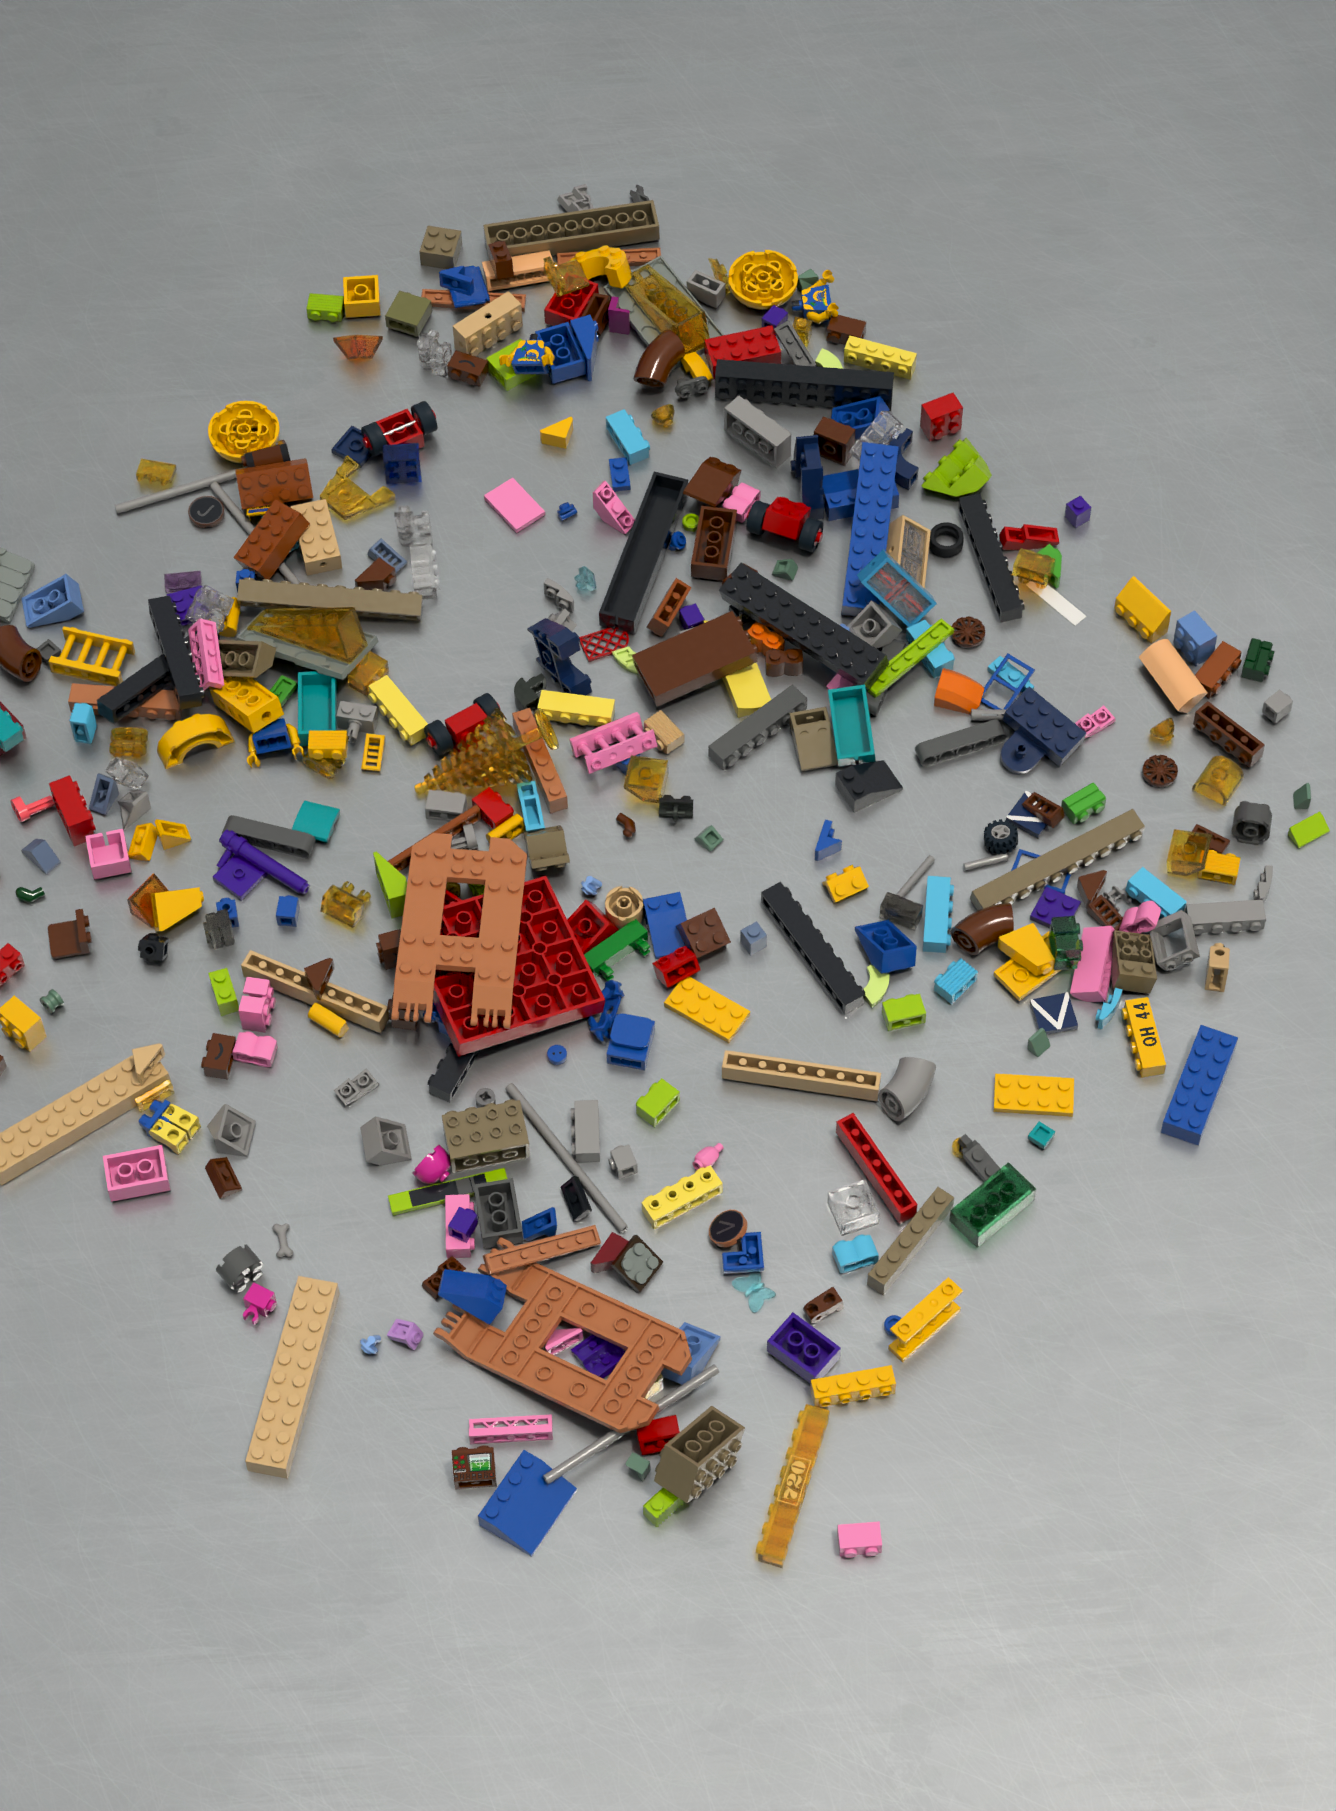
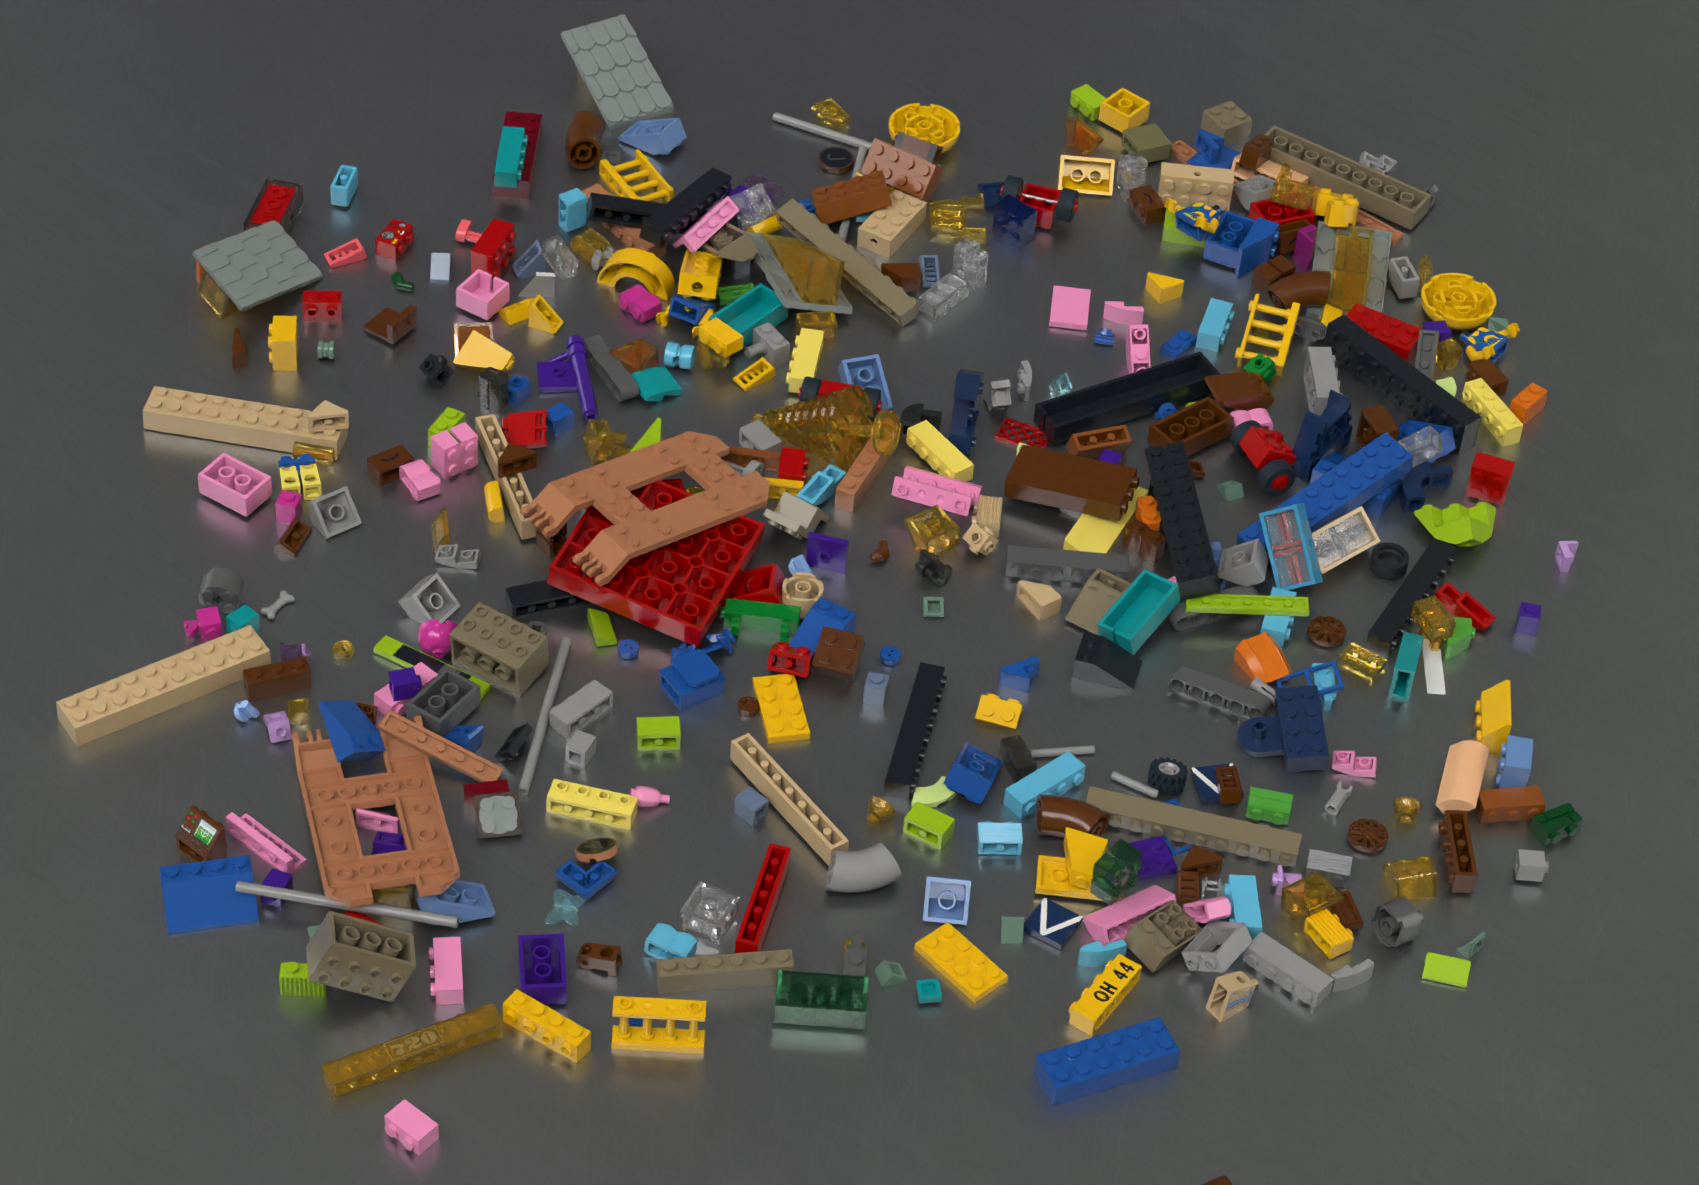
camera: 40 degrees right, 15 degrees down
none -> teal brick [226,604,260,634]
none -> reddish brown brick [243,657,312,702]
none -> dark purple brick [260,868,293,908]
none -> dark pink brick [275,490,303,524]
none -> clear purple brick [280,642,311,662]
none -> clear yellow brick [287,698,310,726]
none -> clear yellow tile [332,640,354,661]
none -> bright pink brick [429,937,463,1005]
none -> clear yellow slope [432,508,449,551]
none -> red plate [501,410,548,449]
none -> lime slope [588,608,617,647]
none -> light grey piece [592,246,629,270]
none -> clear orange slope [609,338,659,371]
none -> dark pink brick [619,284,662,322]
none -> medium azure wheel [664,341,696,370]
none -> sand blue brick [734,787,769,826]
none -> reddish brown tile [738,696,759,717]
none -> dark purple plate [806,532,849,575]
none -> medium blue slope [837,354,893,414]
none -> clear yellow brick [867,796,896,825]
none -> sand green slope [875,960,908,987]
none -> blue tile [880,646,901,666]
none -> medium blue slope [923,875,971,925]
none -> tan brick [962,522,999,556]
none -> tan slope [1016,580,1062,621]
none -> yellow slope [1058,155,1115,196]
none -> bright pink slope [1103,301,1144,325]
none -> light grey slope [1233,175,1284,211]
none -> yellow fence [1235,294,1300,376]
none -> green brick [1243,353,1276,383]
none -> reddish brown piece [1252,255,1296,294]
none -> lavender bracket [1271,865,1303,896]
none -> brick [1304,849,1353,888]
none -> light grey bar [1325,781,1353,816]
none -> clear yellow plate [1340,642,1387,677]
none -> teal slope [1388,632,1424,701]
none -> orange brick [1509,382,1548,426]
none -> lavender bracket [1555,541,1579,572]

